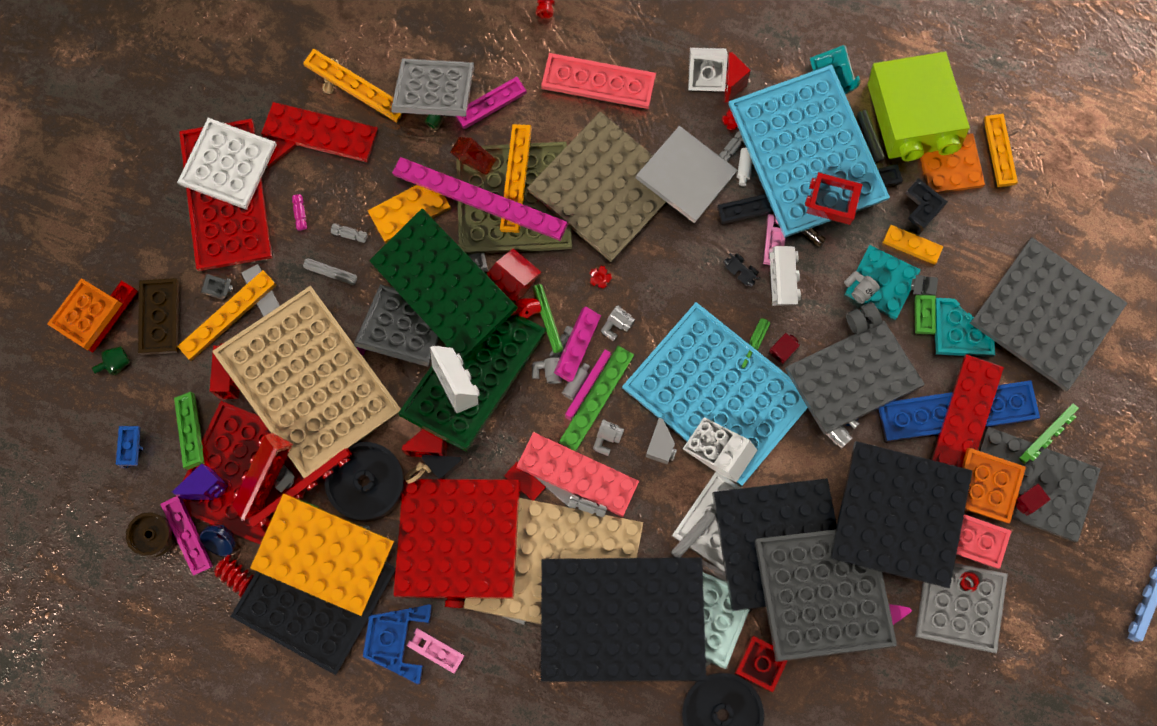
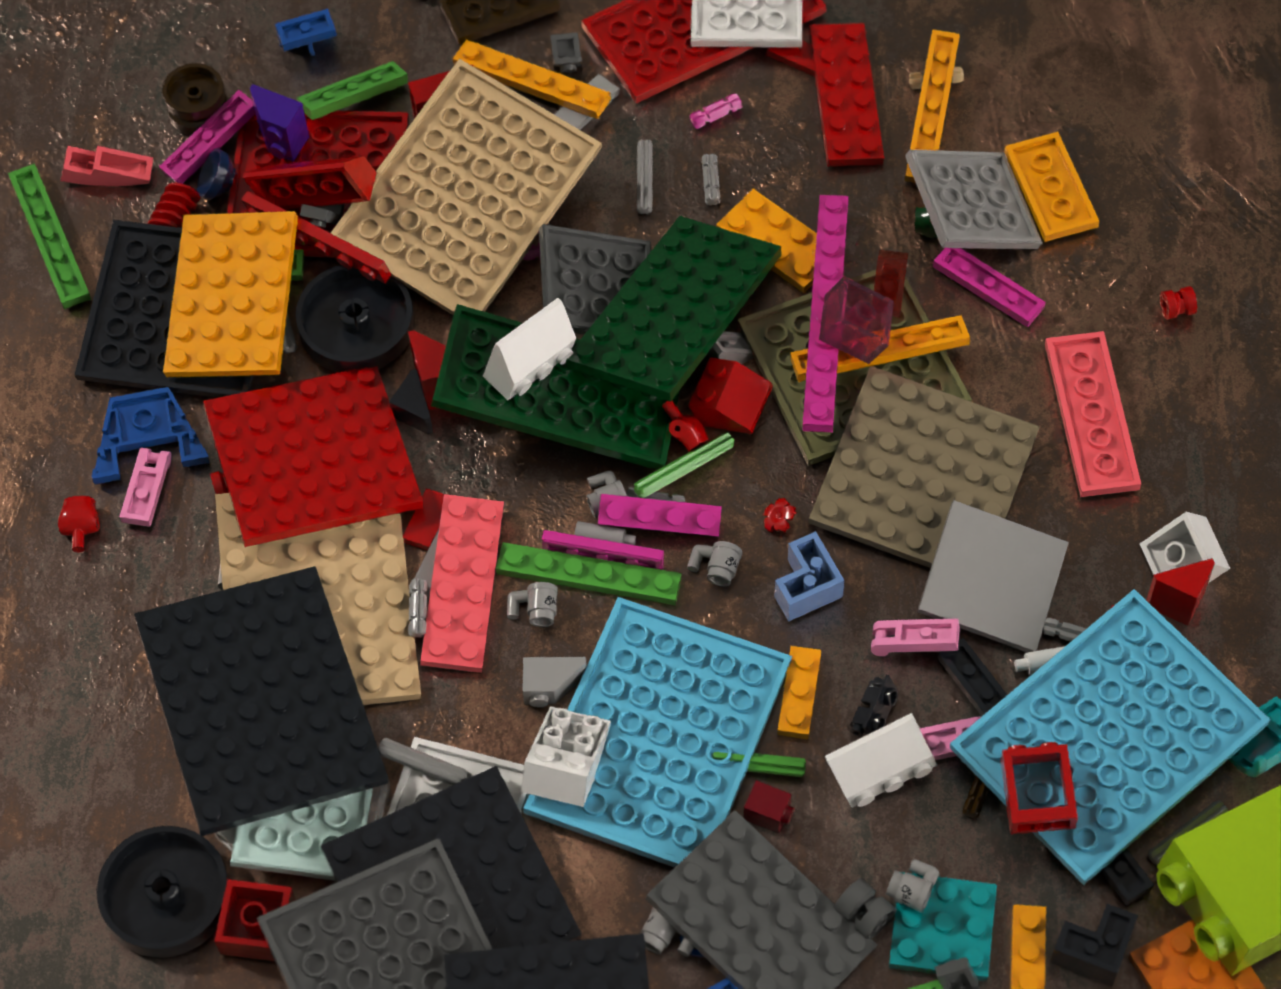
camera: 70 degrees right, 15 degrees down
tan piece [404,461,431,483] -> none
none -> bright green plate [8,163,91,309]
none -> red piece [58,496,100,553]
none -> coral slope [61,146,153,187]
none -> medium blue brick [774,531,845,622]
none -> light orange plate [777,646,821,740]
none -> clear pink brick [819,276,894,364]
none -> bright pink plate [871,619,960,656]
none -> light orange plate [1004,132,1100,242]

